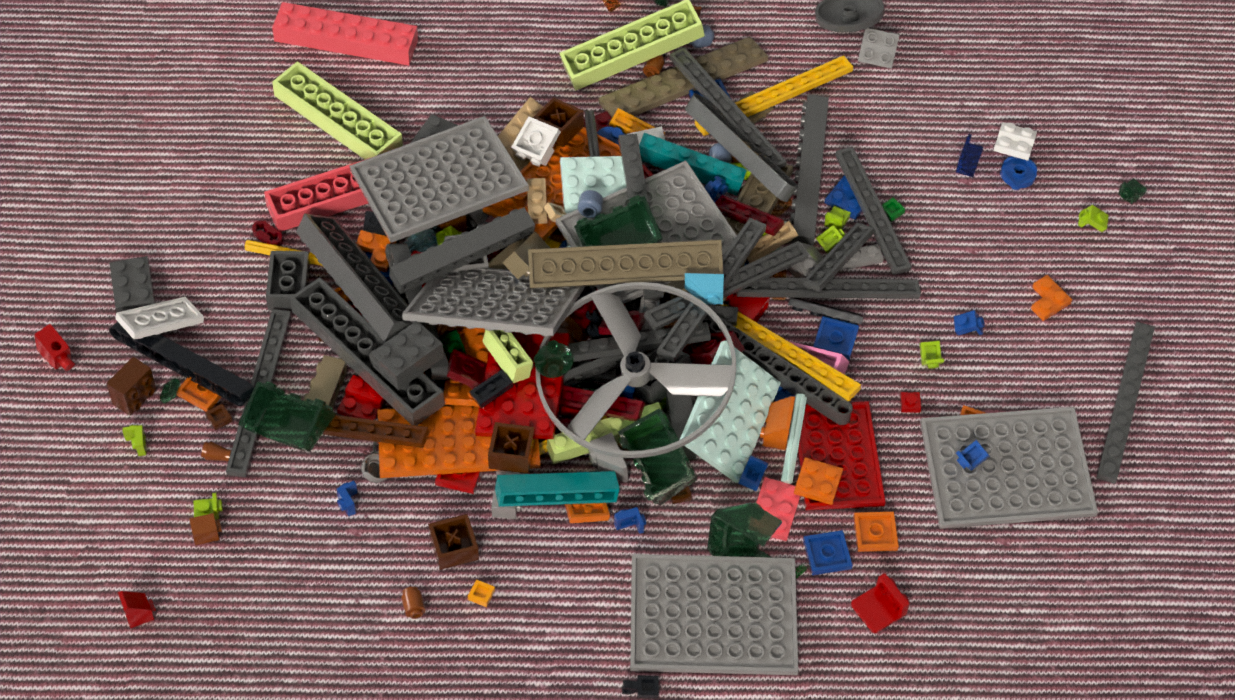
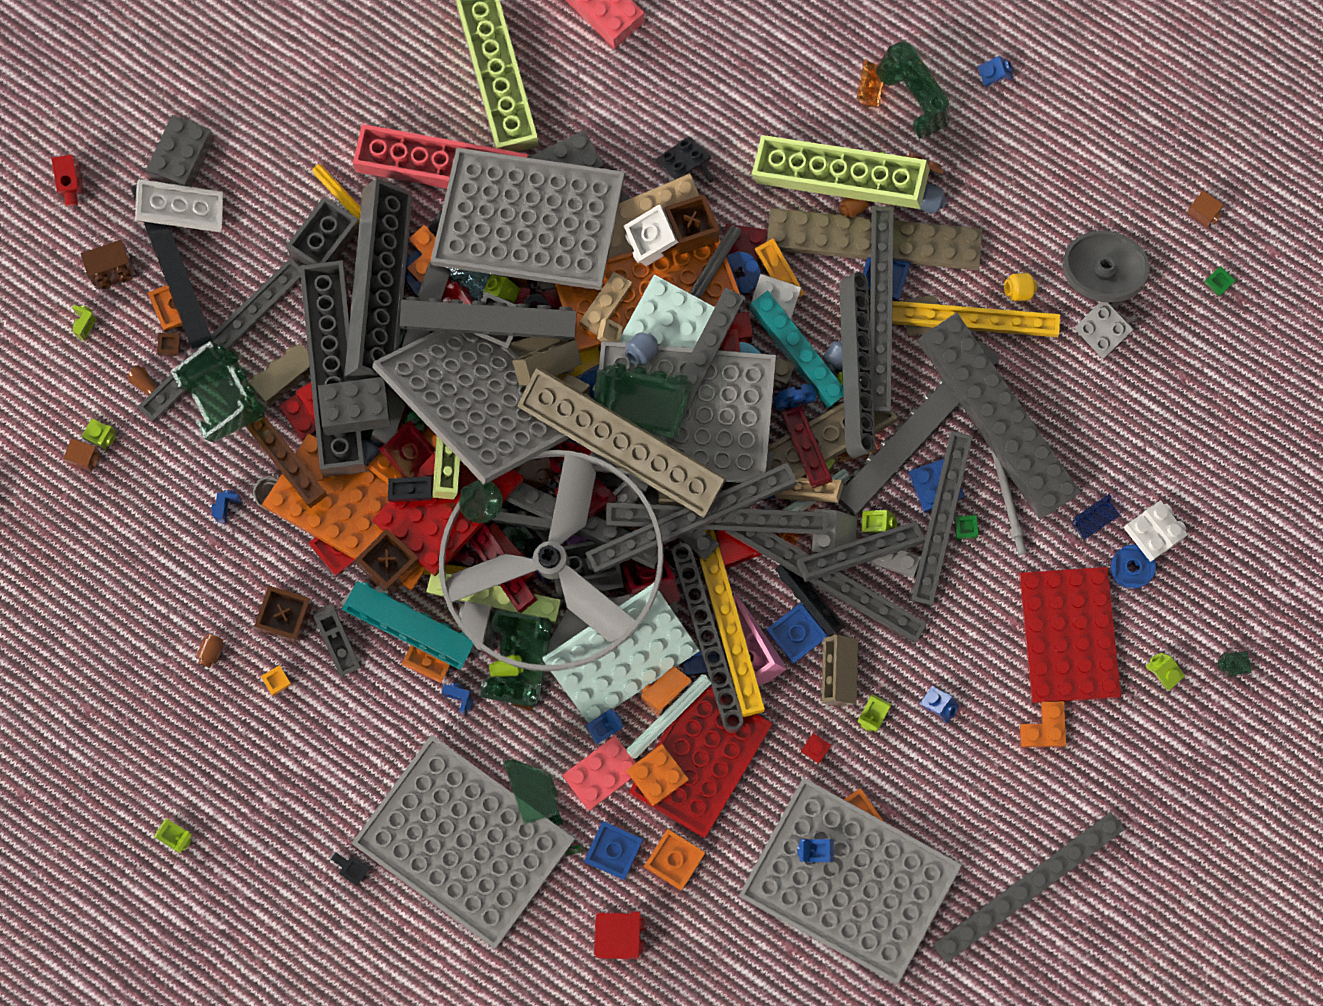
camera: 40 degrees right, 20 degrees up
clear green tile [160,378,181,403] -> none
dark red beam [252,221,283,246] -> none
medium azure slope [685,273,724,305] -> none
lime bracket [824,206,851,230] -> none
none -> dark grey slope [313,603,360,677]
none -> lime cone [489,654,523,677]
none -> black plate [655,136,714,183]
none -> dark tan brick [822,635,858,707]
none -> dark grey brick [917,313,1081,520]
none -> light grey bar [991,450,1027,555]
none -> yellow head [1004,273,1038,301]
none -> red plate [1019,567,1121,704]

